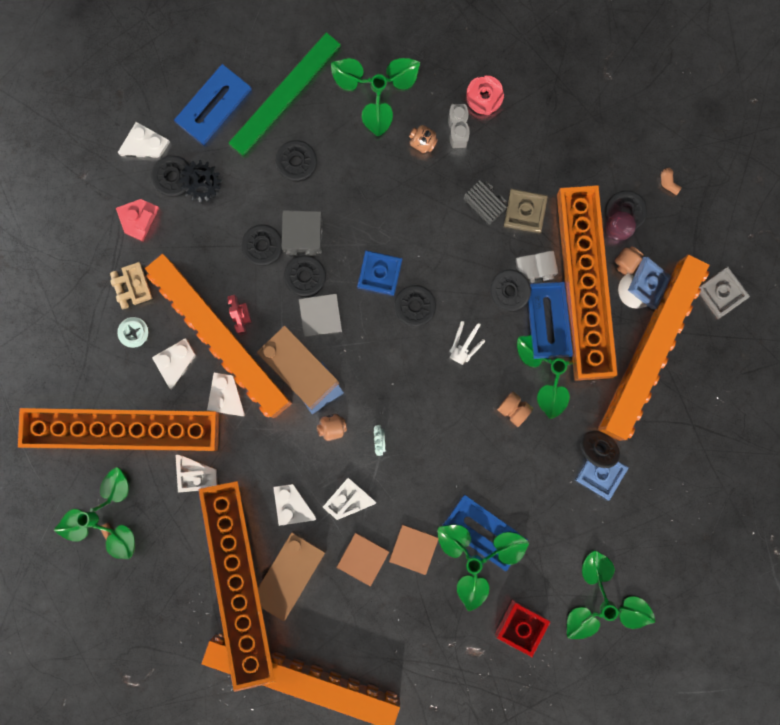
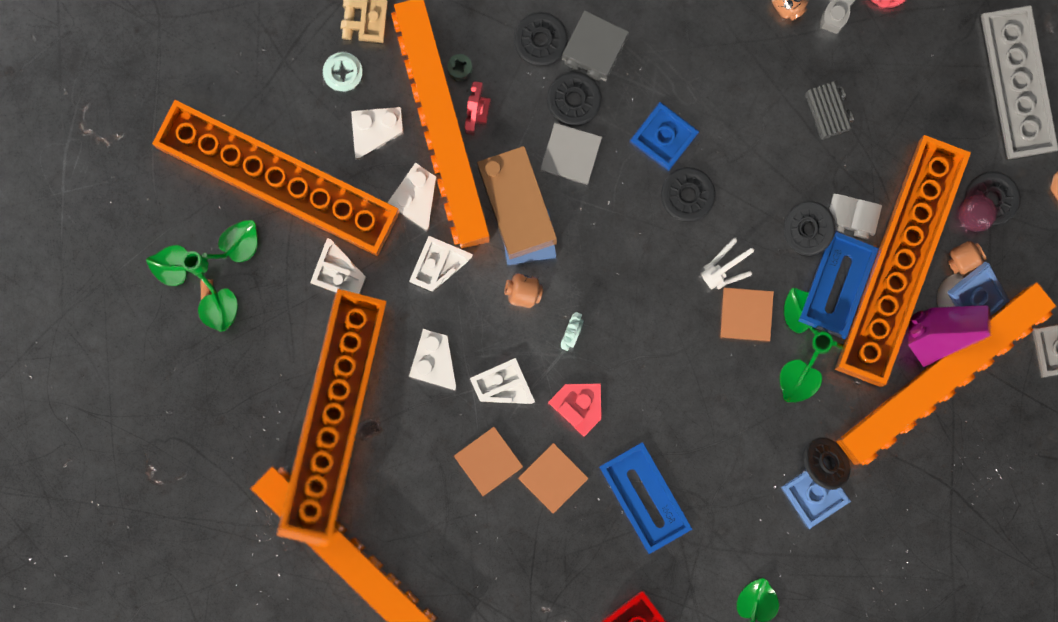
camera: 25 degrees right, 0 degrees up
medium nougat brick [258,531,326,621] -> none
green plant [438,524,529,611] -> none
nougat wheel [497,391,534,427] -> none
dark tan tile [504,189,548,233] -> none
none -> white wing [409,236,473,292]
none -> sand green wheel [447,54,472,82]
none -> coral plate [548,384,601,437]
none -> nougat tile [720,288,774,341]
none -> magenta slope [908,305,991,367]
none -> light grey plate [981,6,1058,159]

